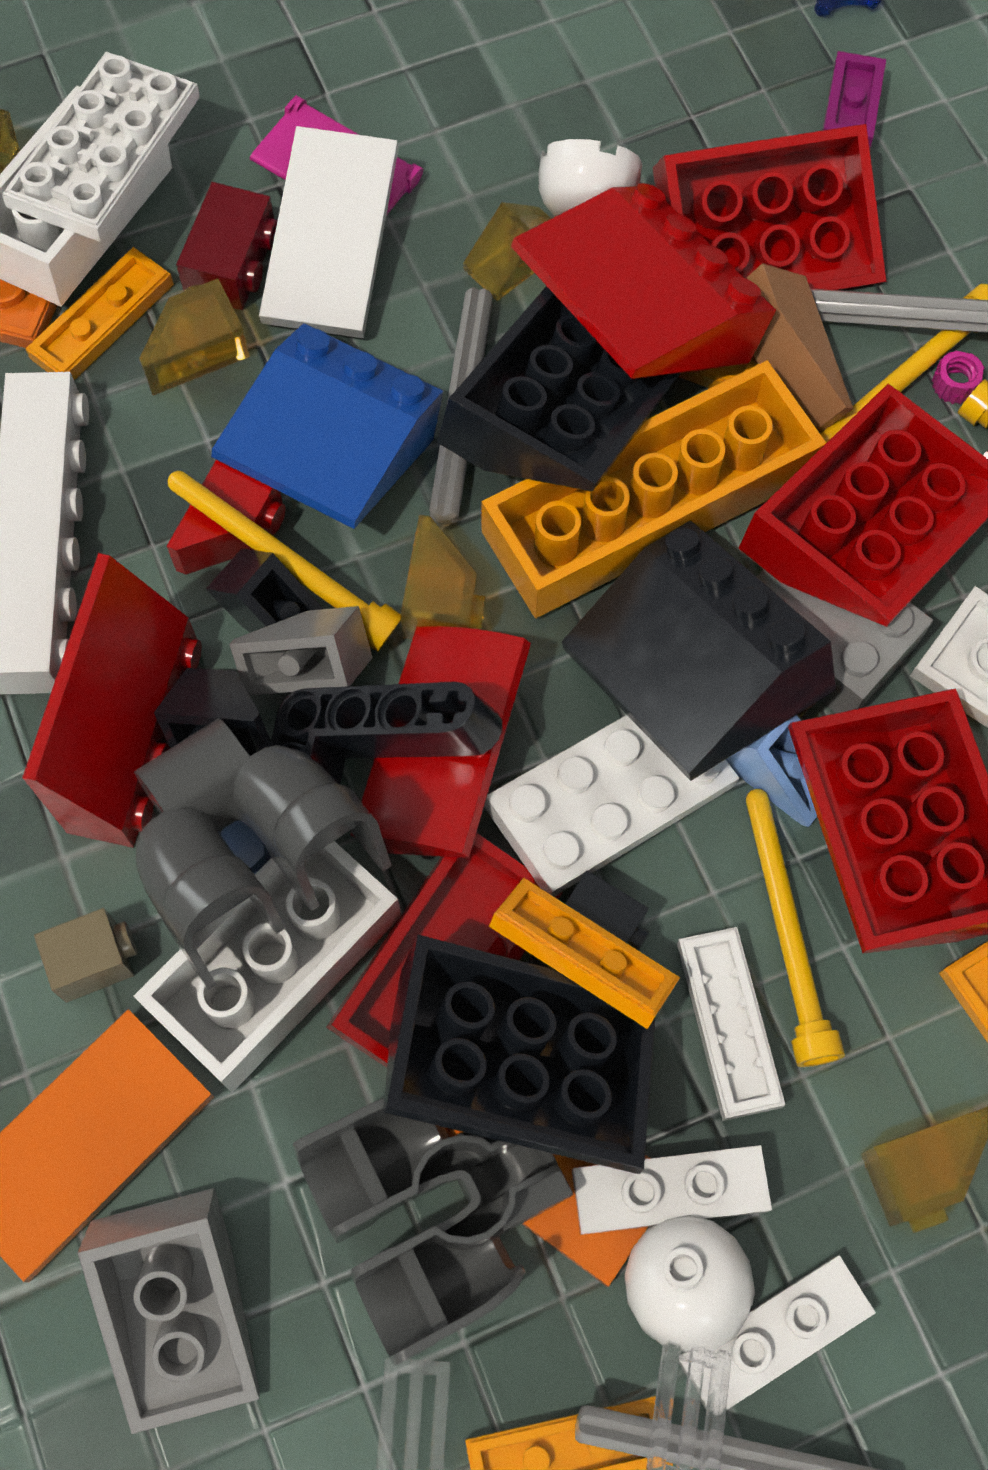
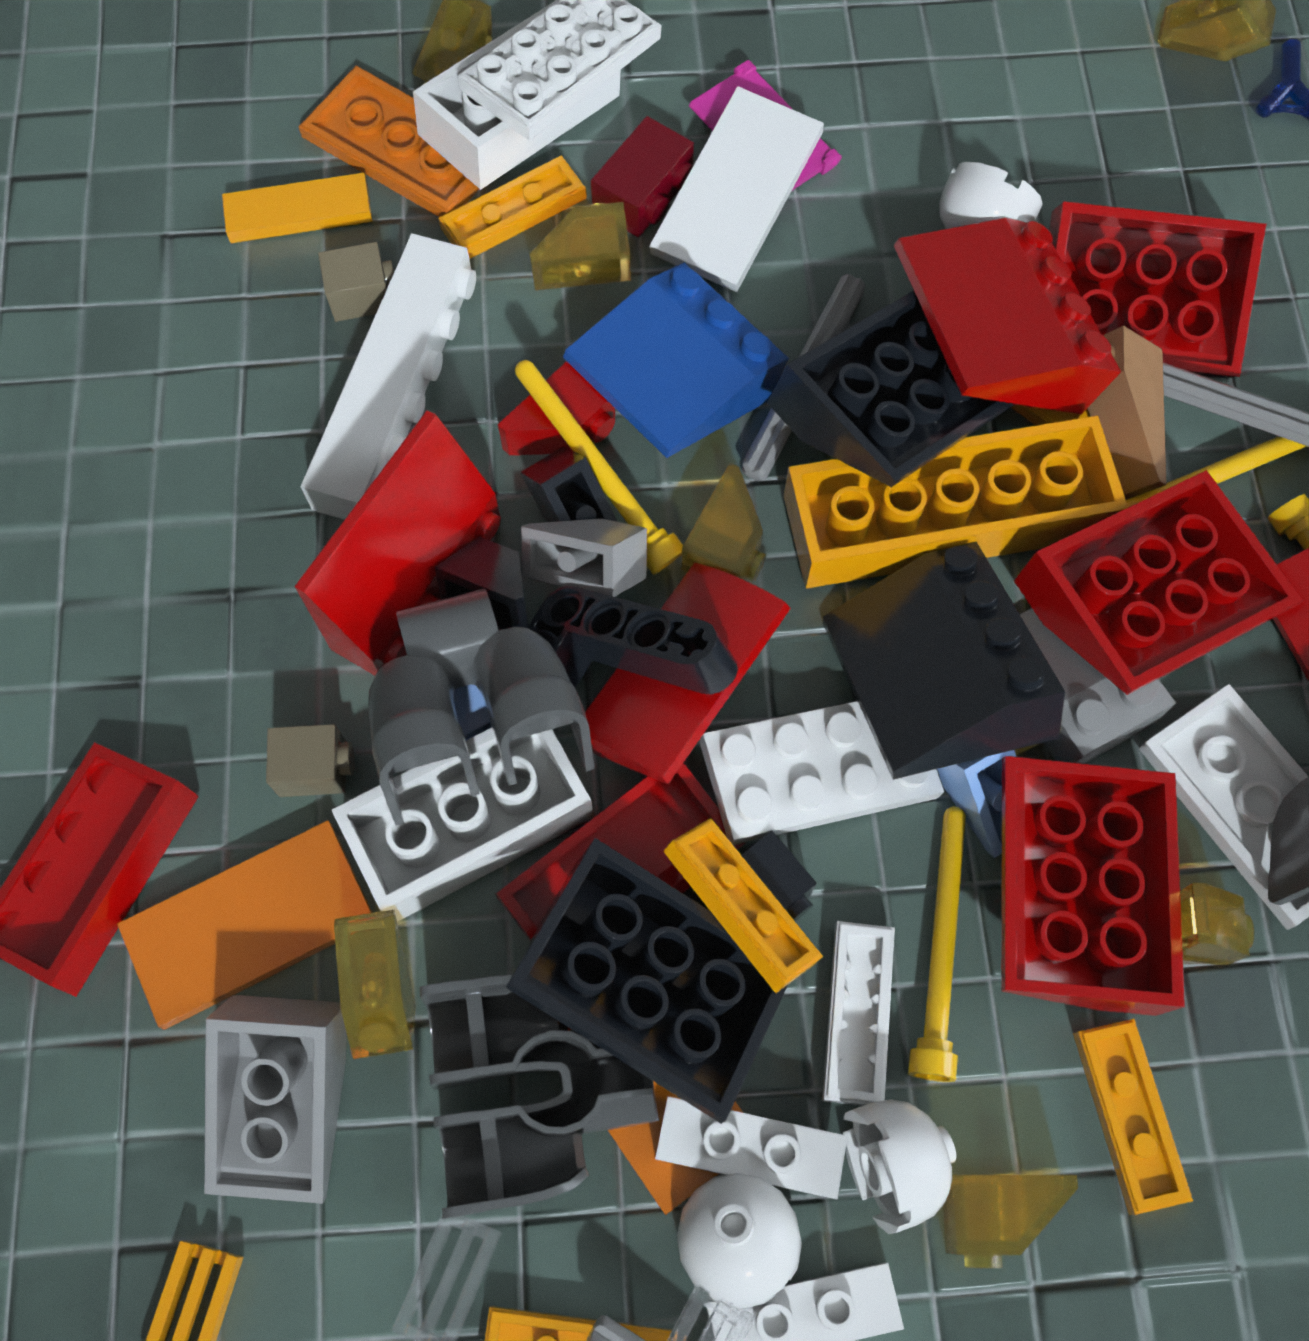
camera: 20 degrees right, 0 degrees up
clear yellow slope [463,202,551,301] -> none
magenta plate [822,51,886,148] -> none
dark pink axle [932,351,985,404] -> none
none -> clear yellow slope [334,910,416,1059]
none -> white cylinder [843,1099,956,1234]

